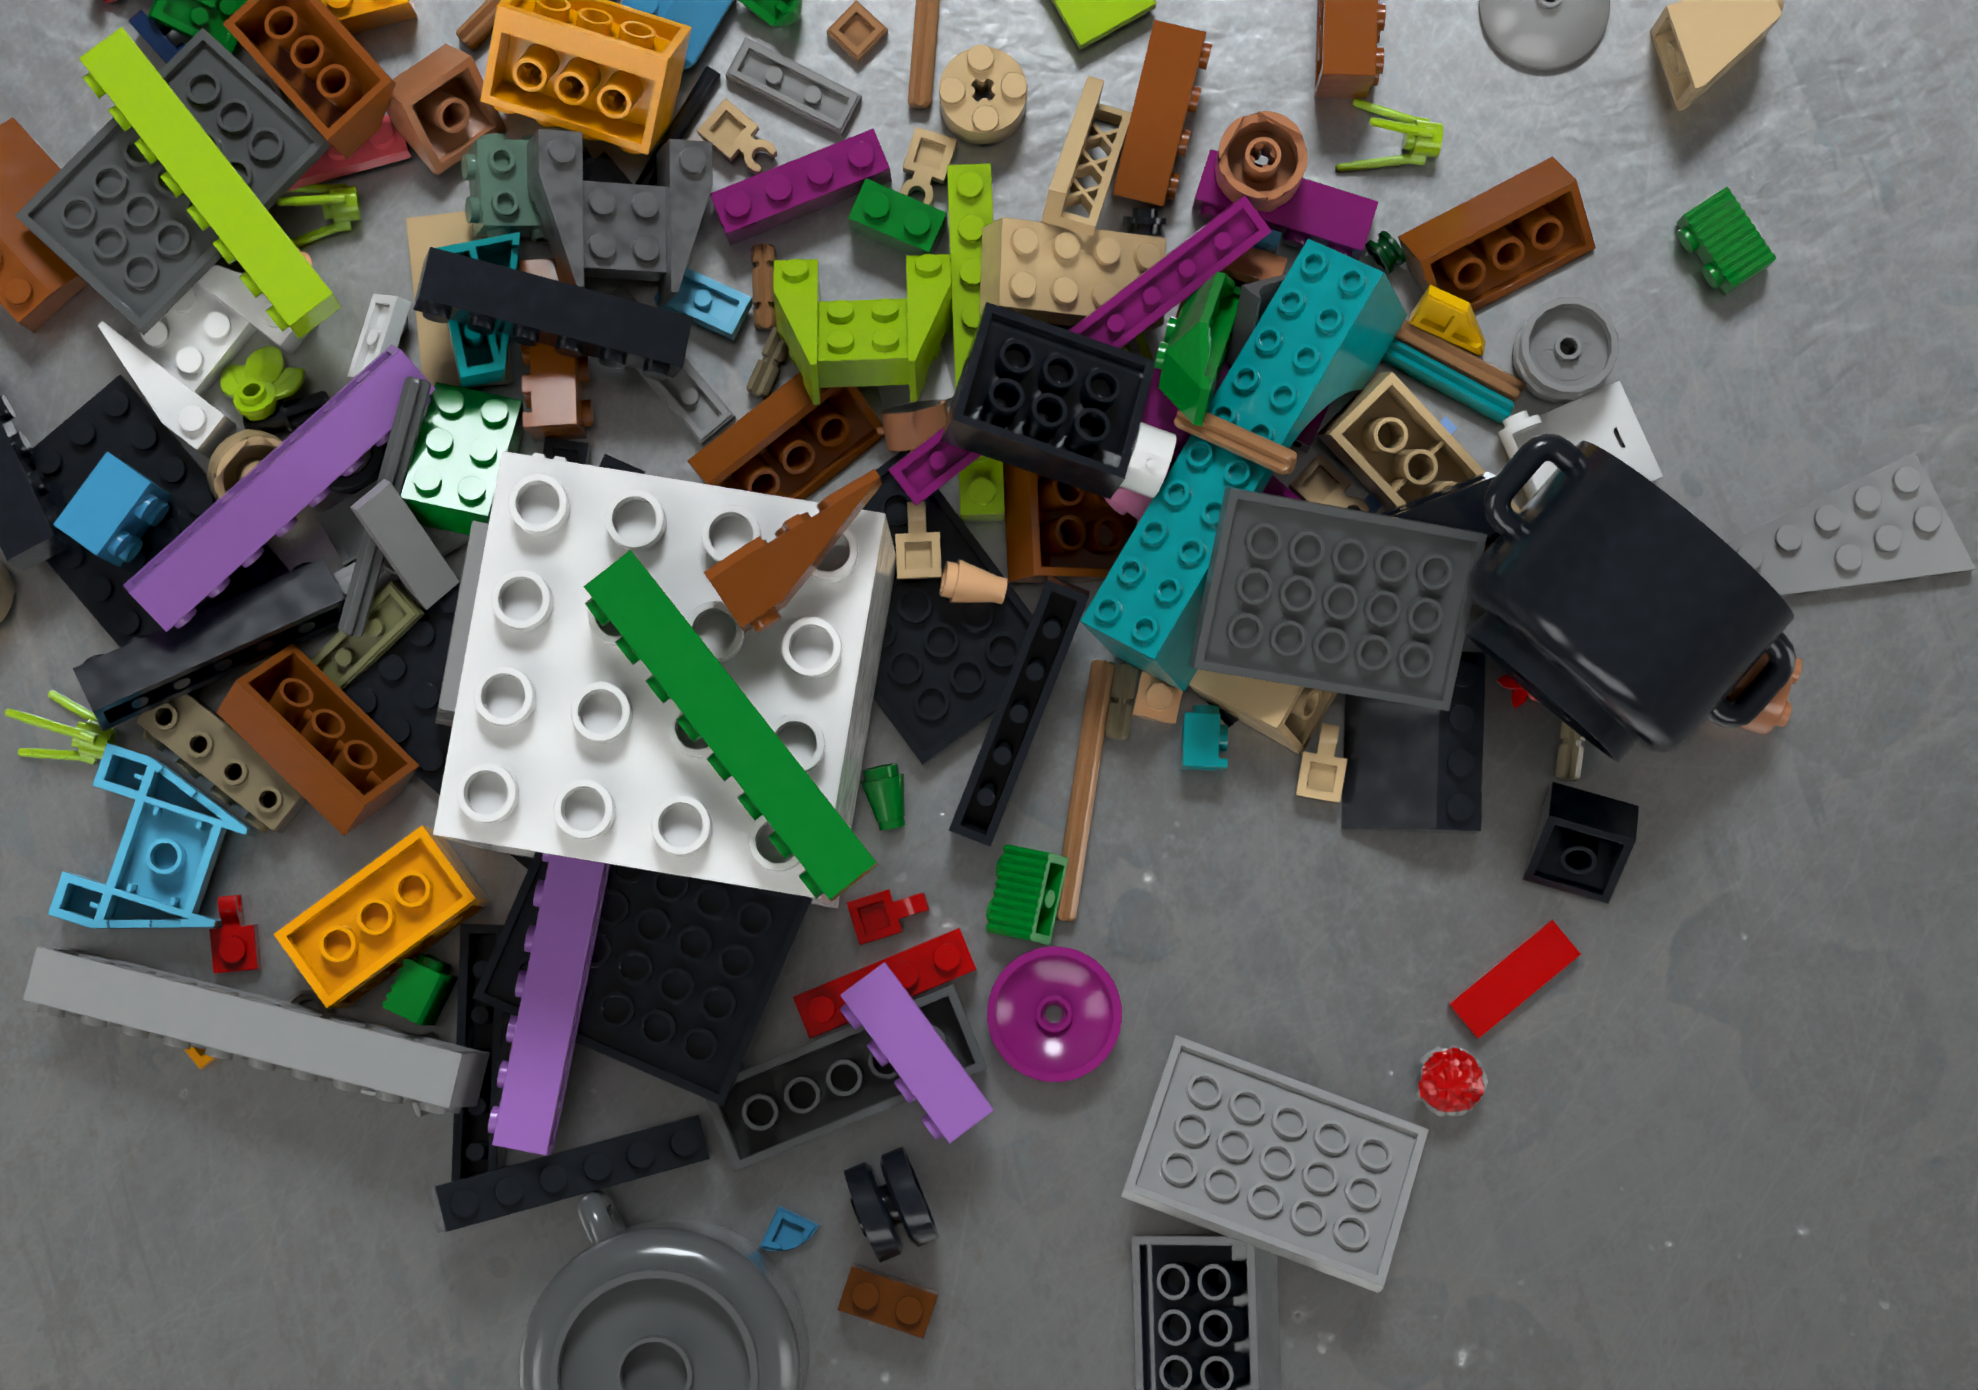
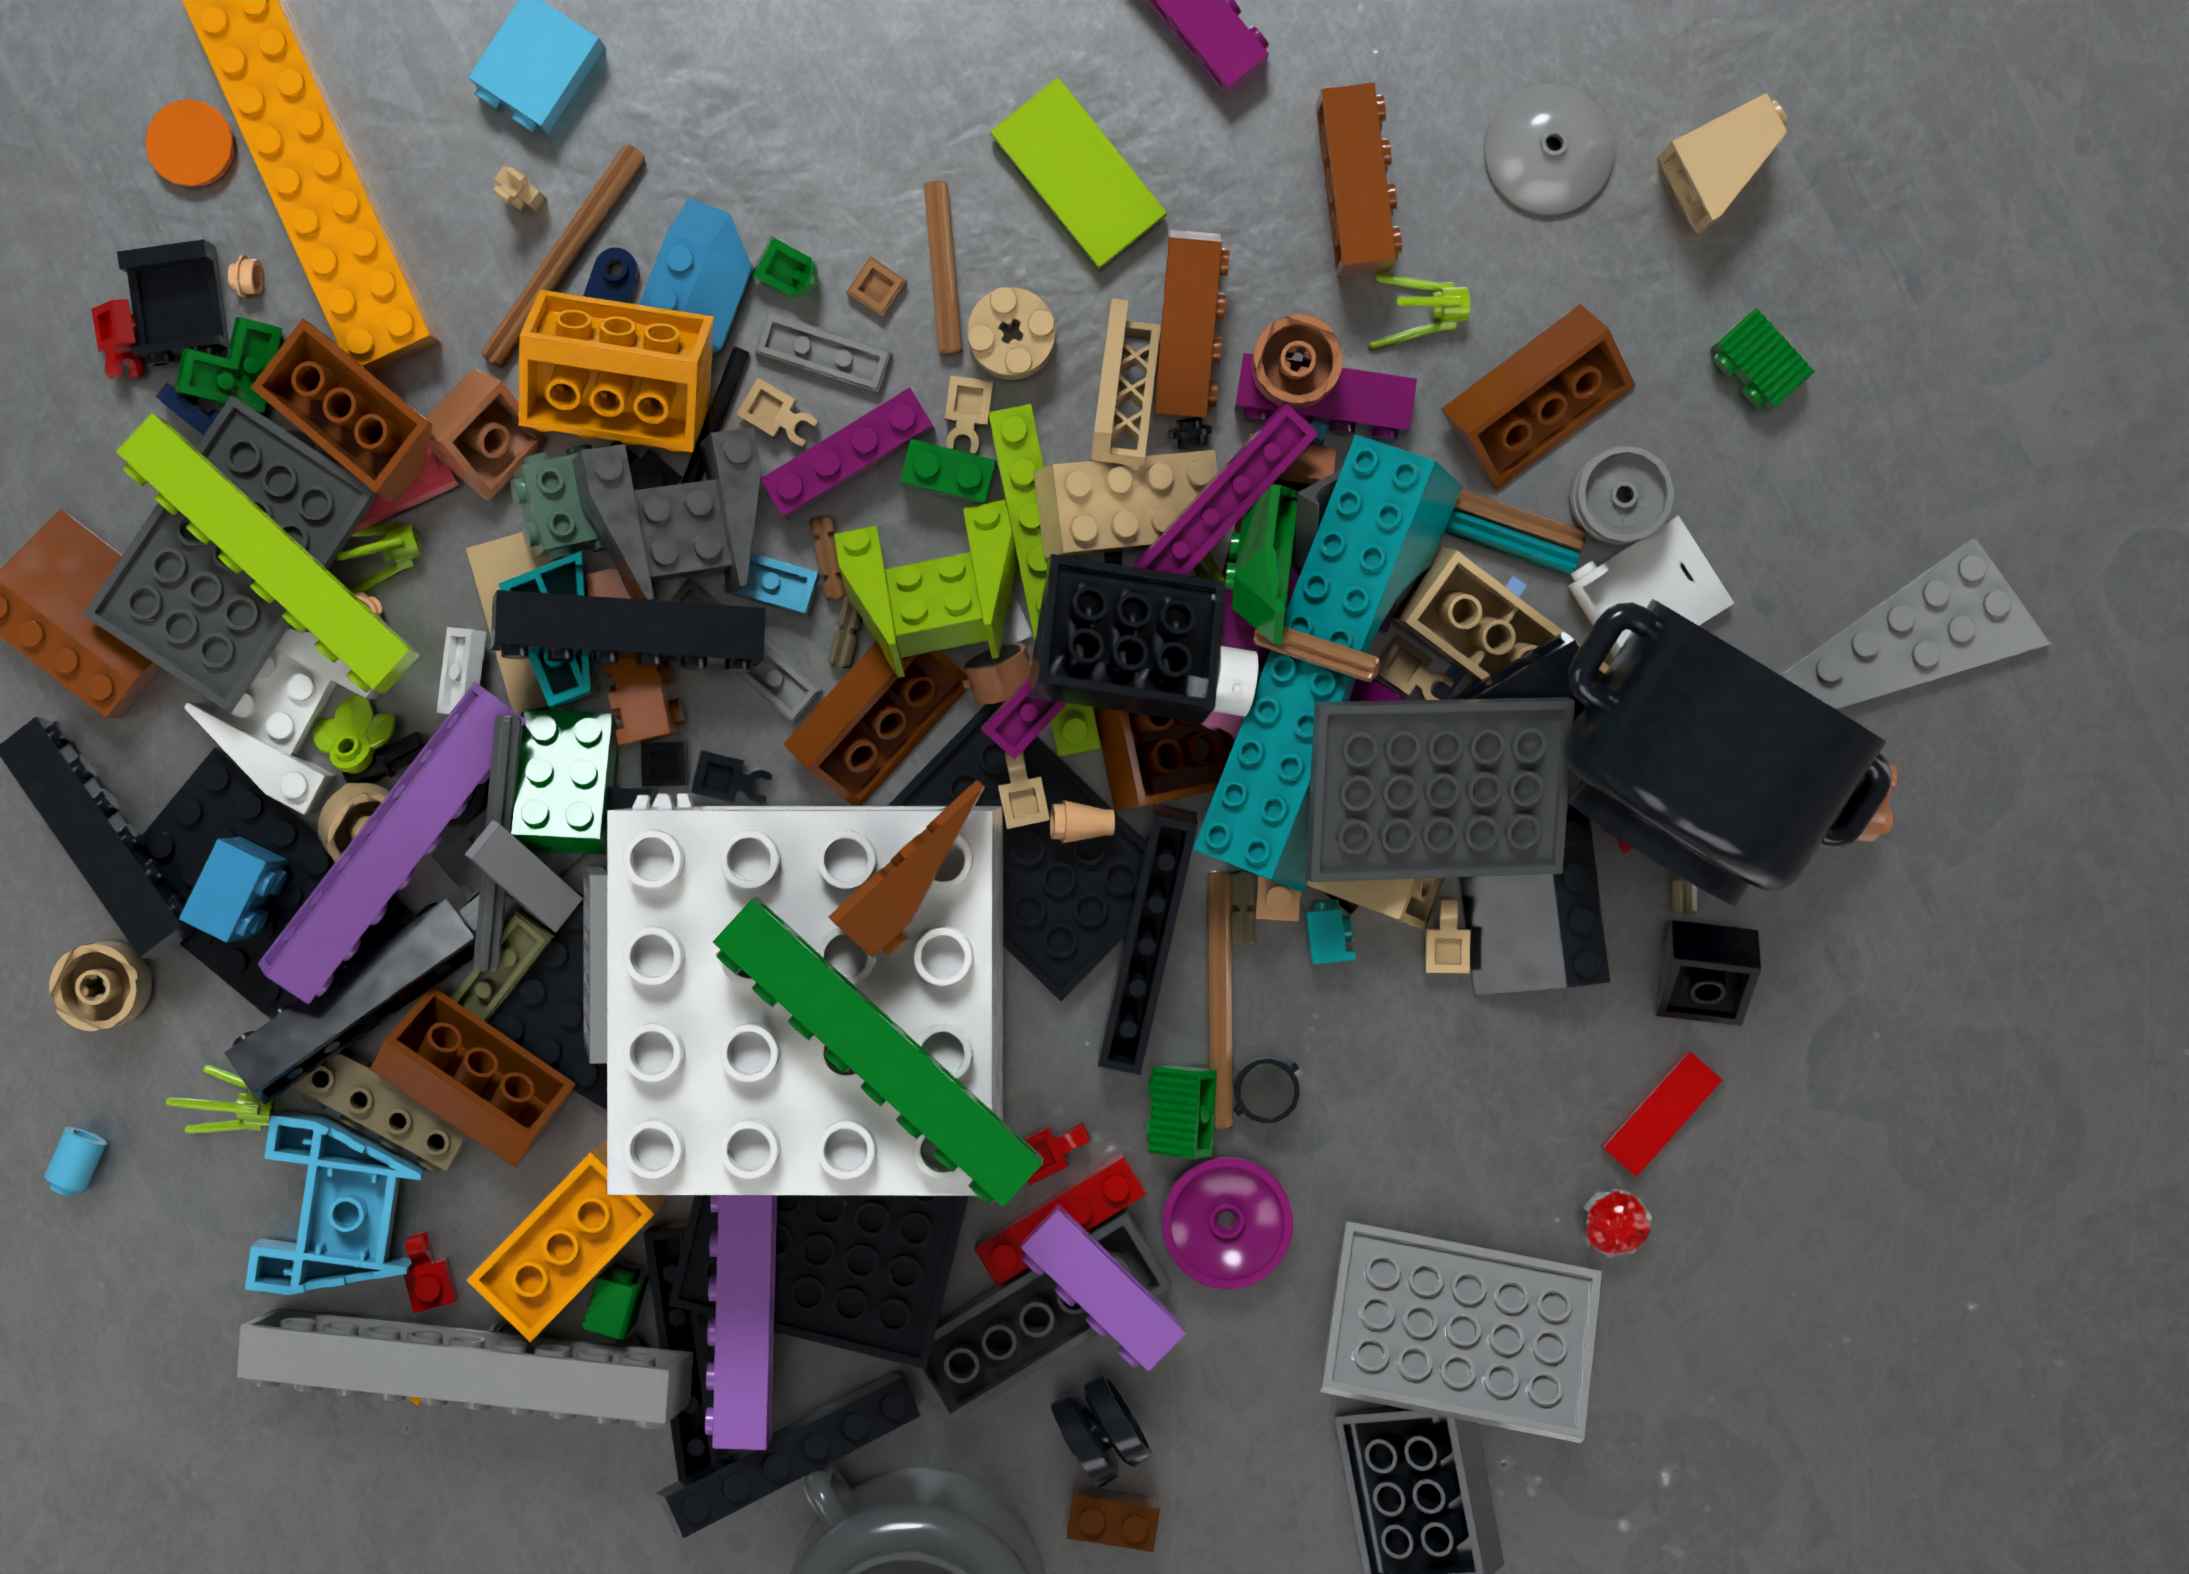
camera: 10 degrees left, 5 degrees up
dark azure tile [760,1205,820,1252] -> none
green cone [861,763,905,830] -> none
dark green bush [1365,230,1407,275] -> none
yellow tile [1409,285,1486,356] -> none
none -> pearl dark grey piece [1233,1055,1300,1124]

